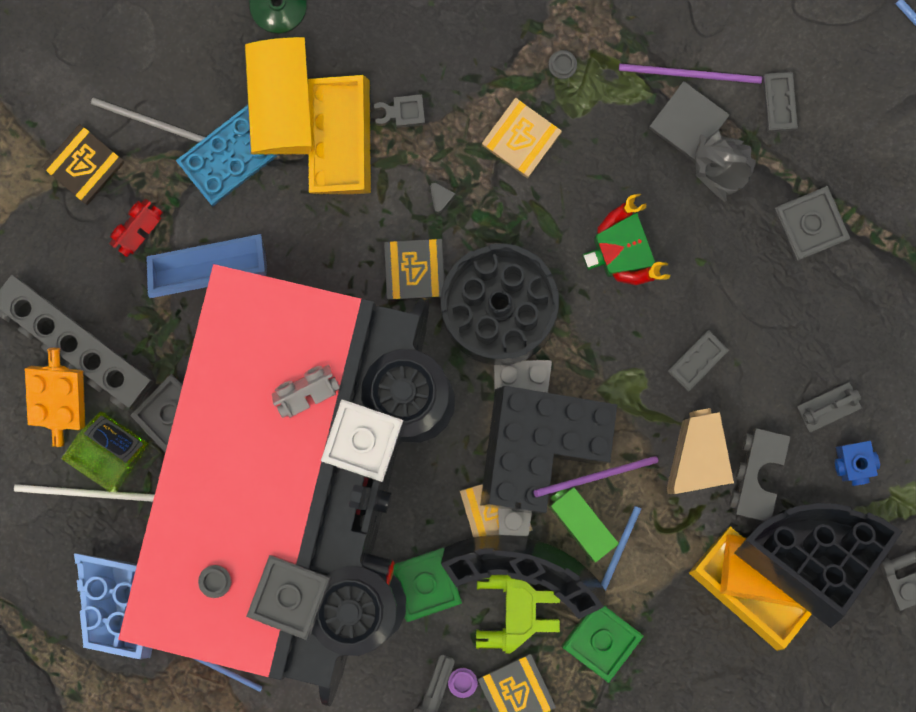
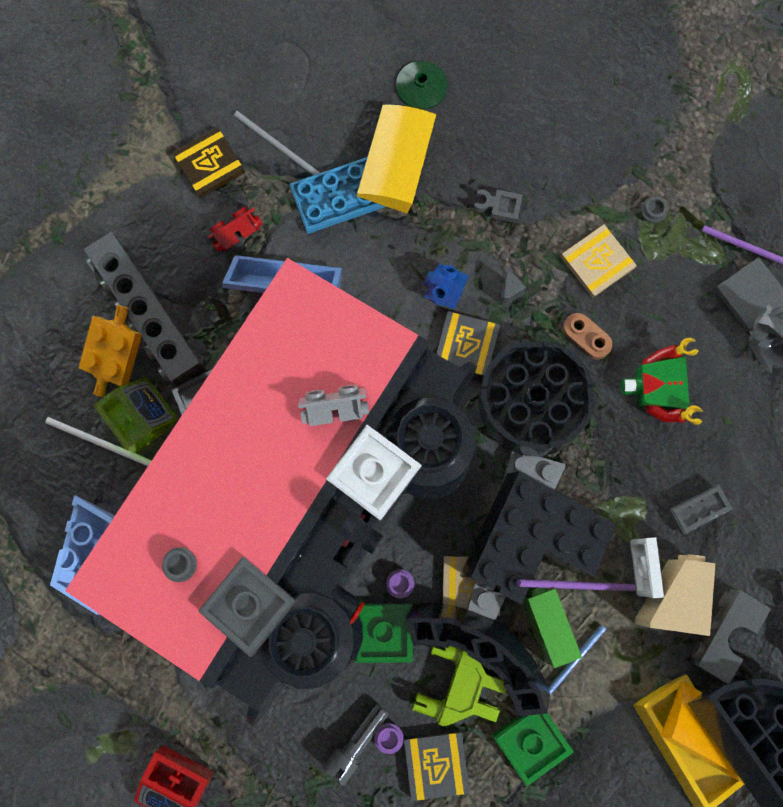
camera: 20 degrees right, 5 degrees down
yellow slope [308,75,371,194] -> none
none -> medium lavender plate [386,569,414,598]
none -> blue brick [424,263,469,309]
none -> nougat plate [563,313,612,360]
none -> white tile [630,537,664,598]

